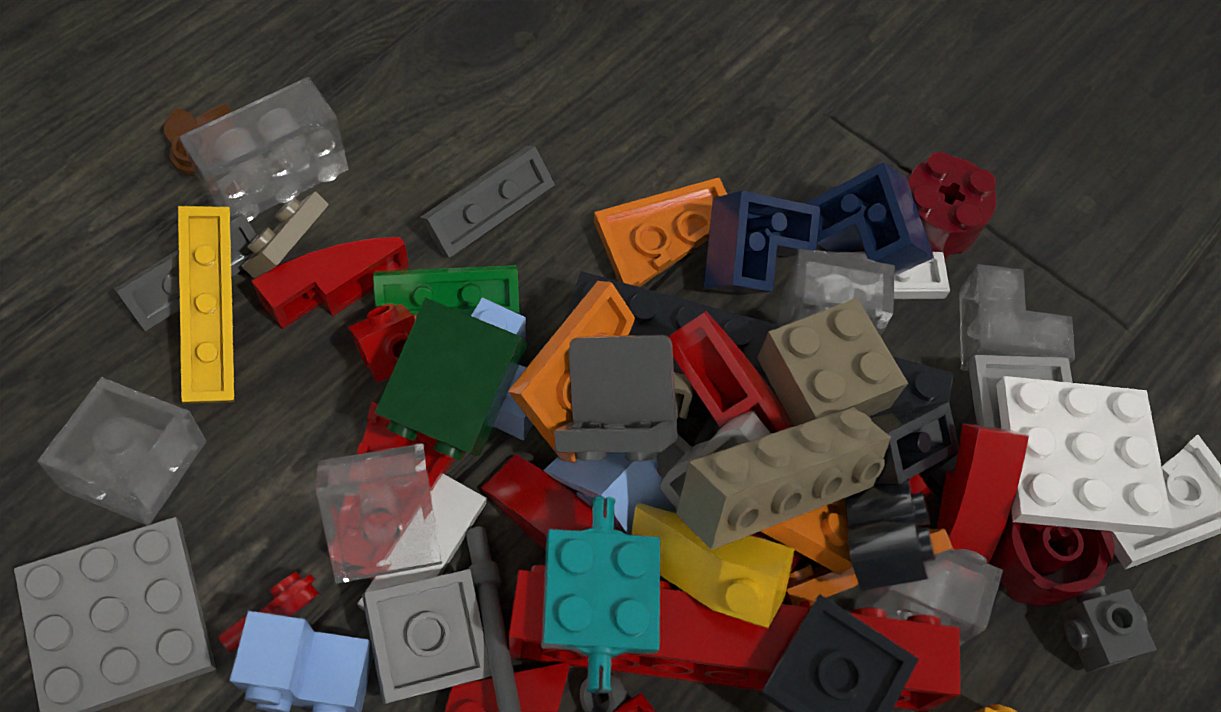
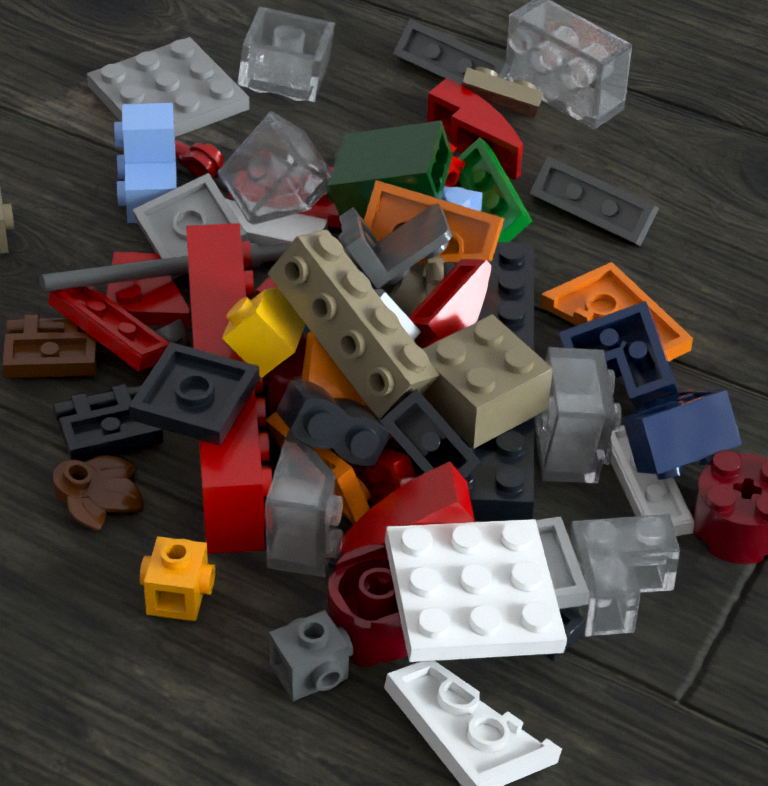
camera: 85 degrees right, 20 degrees down
yellow plate [178,206,234,404] -> none
teal plate [541,496,660,693] -> none

